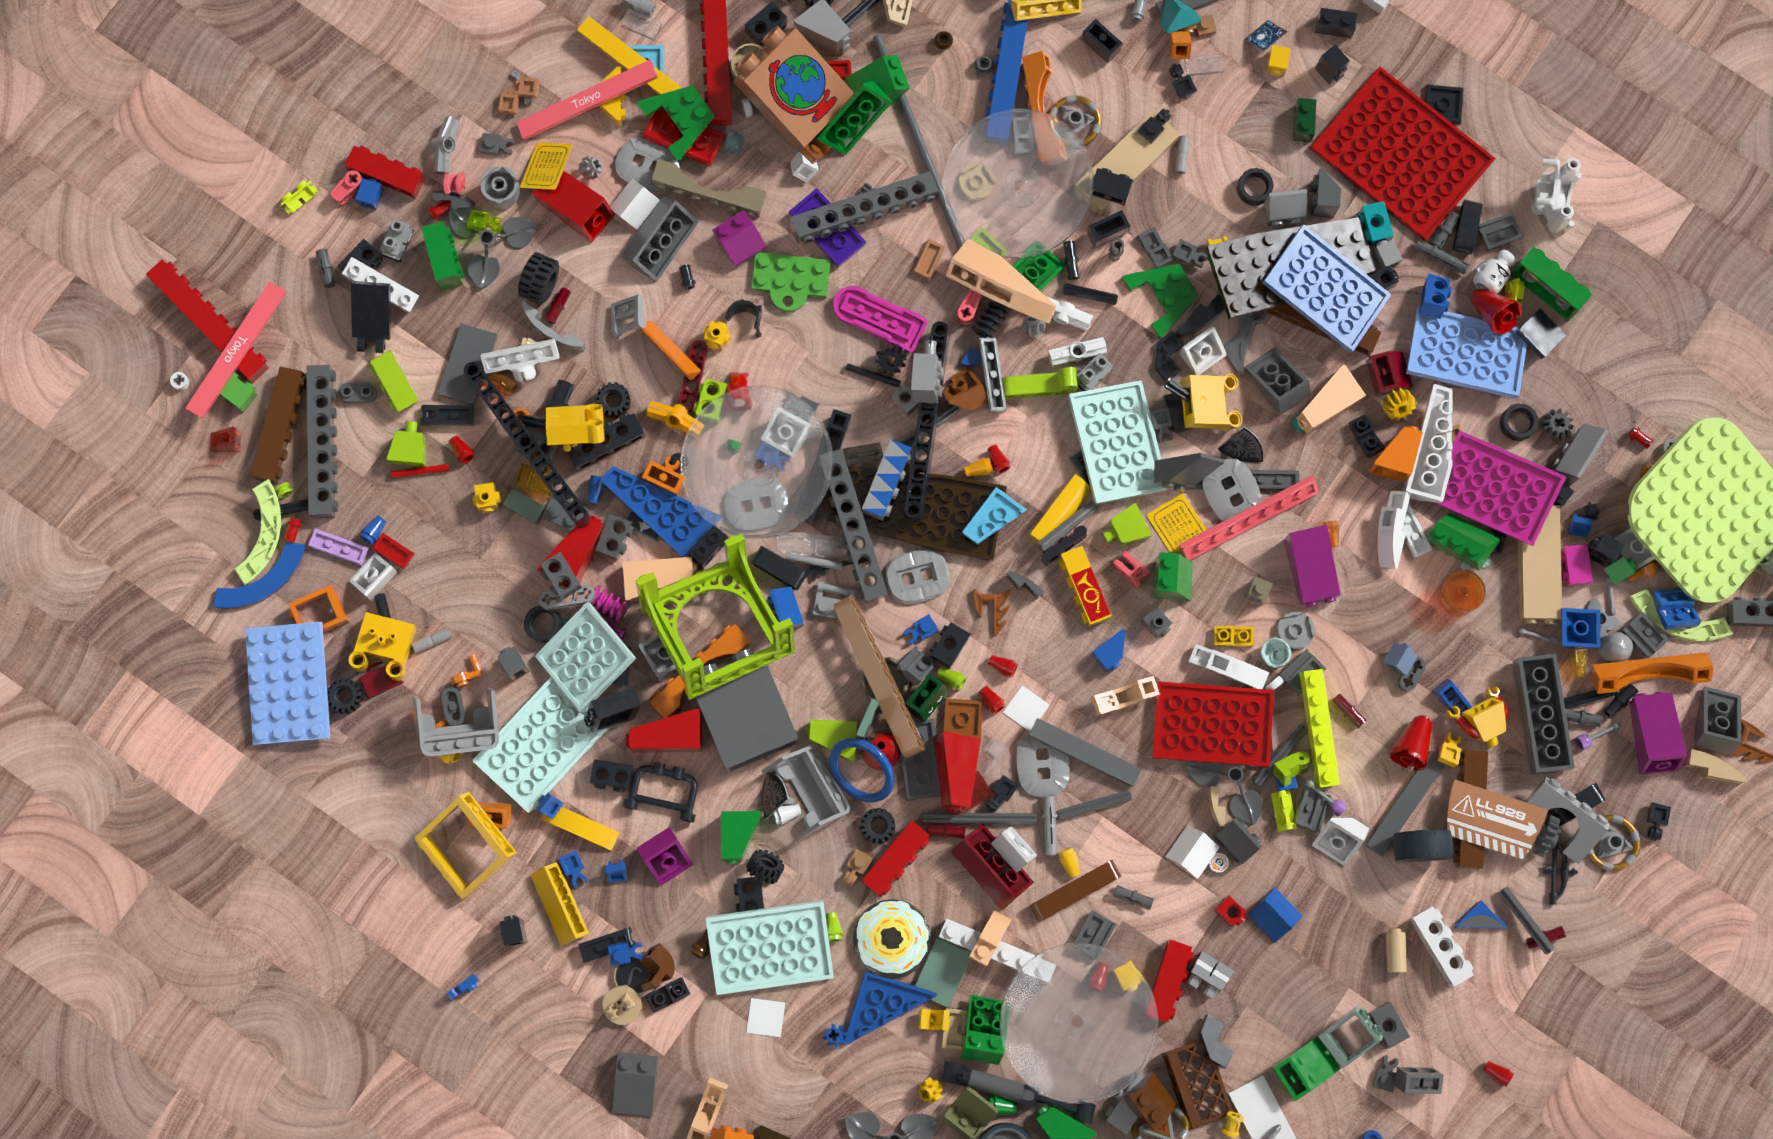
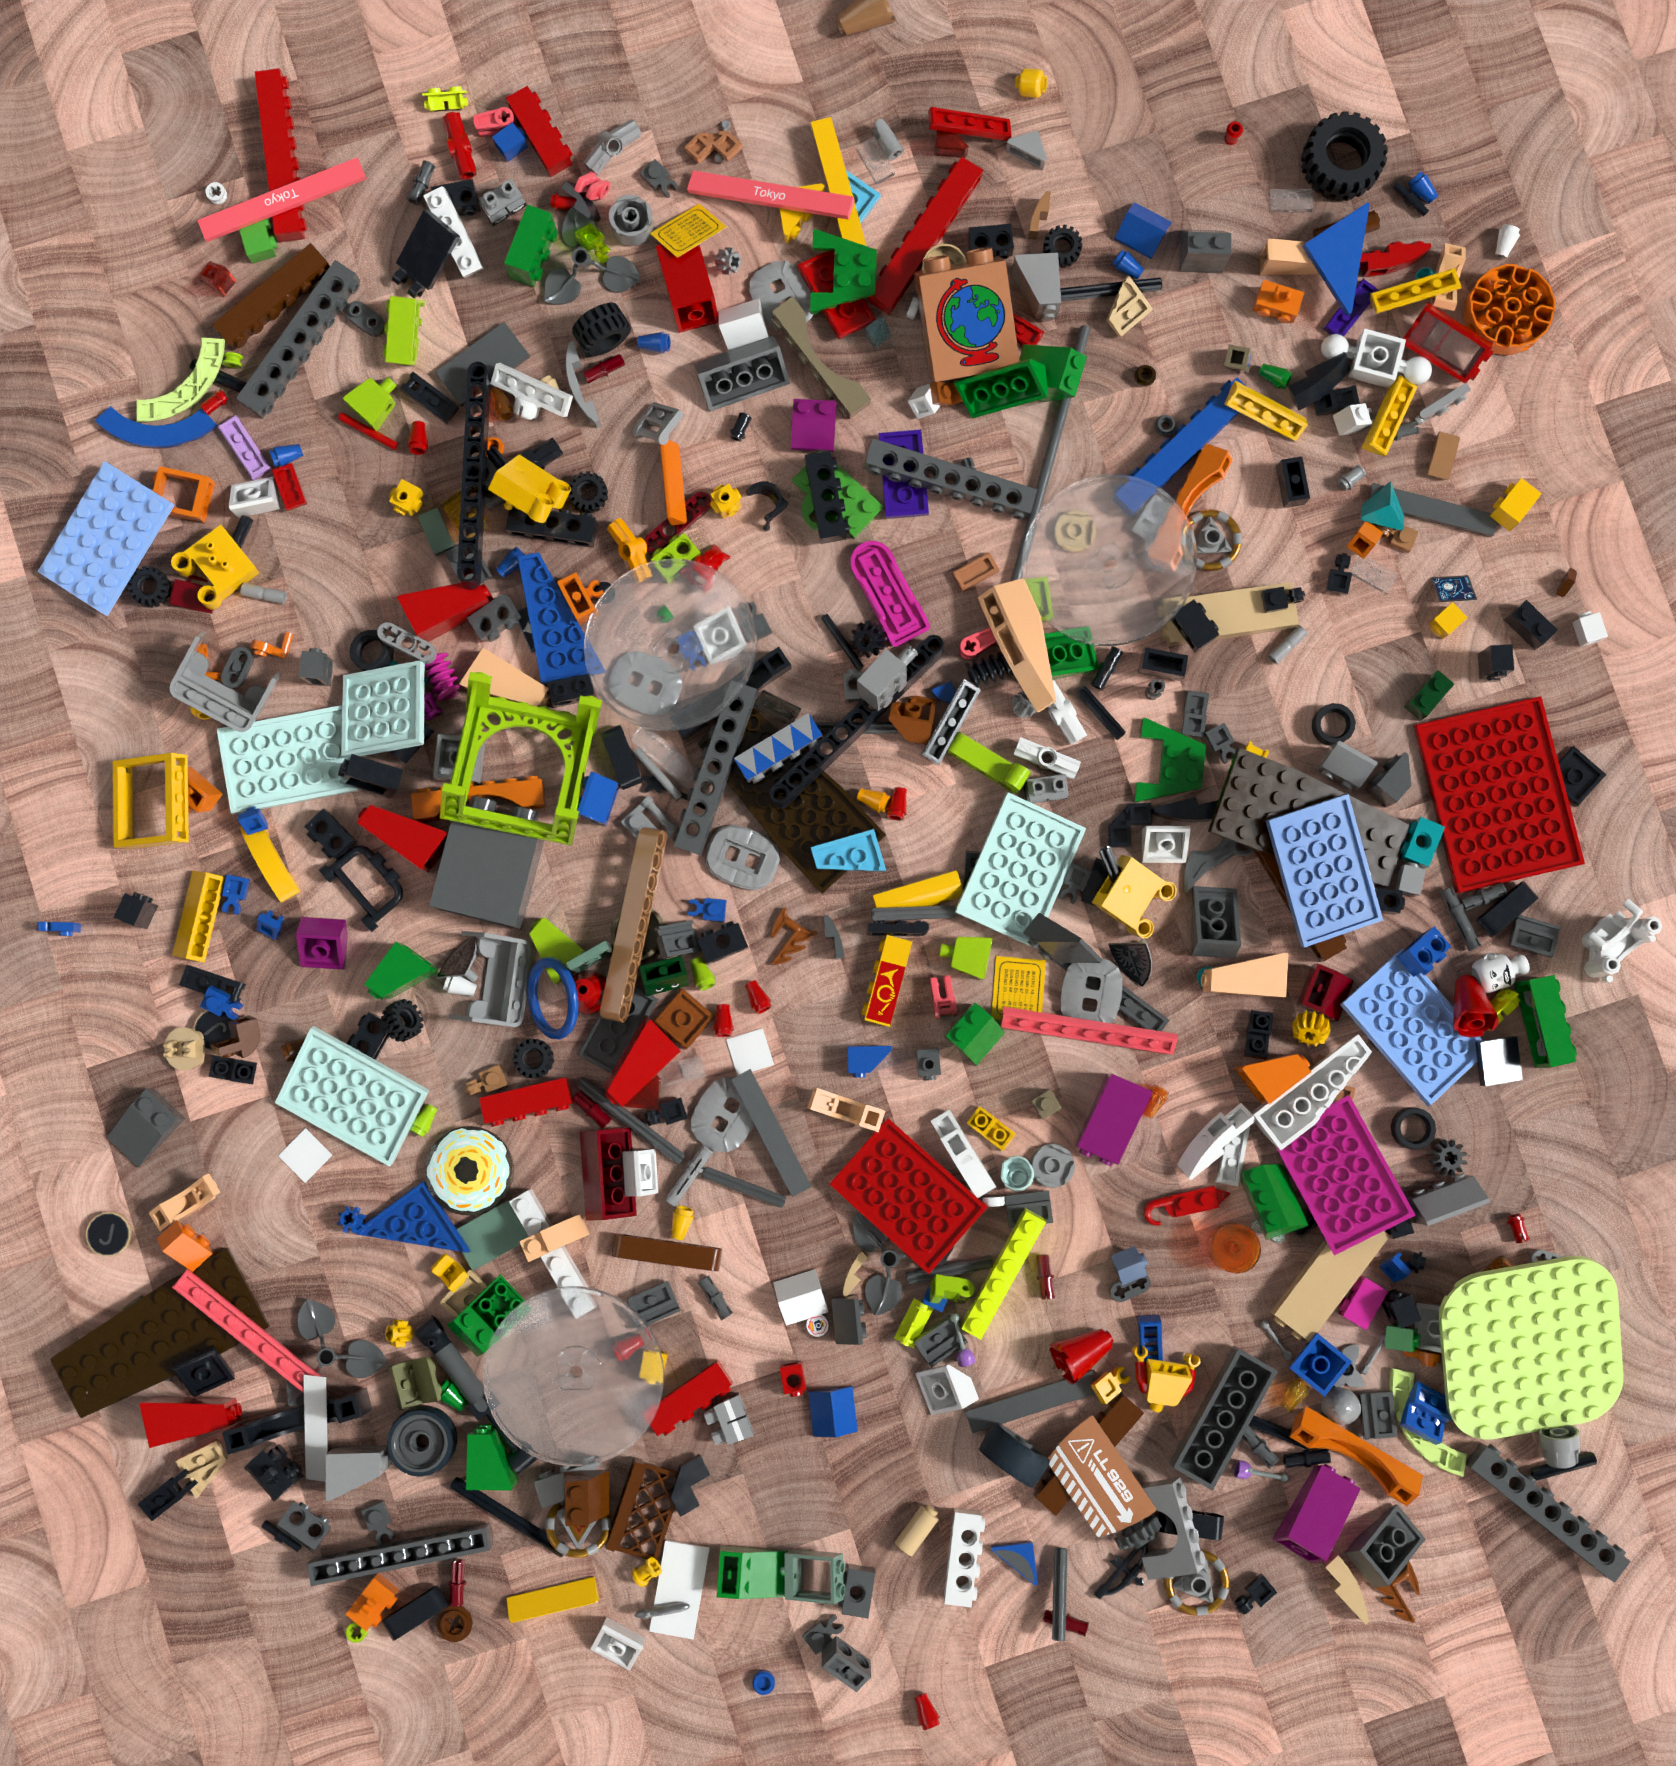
camera: 40 degrees right, 5 degrees up
dark grey brick [540,552,582,600] -> none
none -> red piece [442,112,477,180]
none -> blue cone [638,332,671,354]
none -> black brick [805,451,850,544]
none -> red plate [1144,1185,1230,1226]

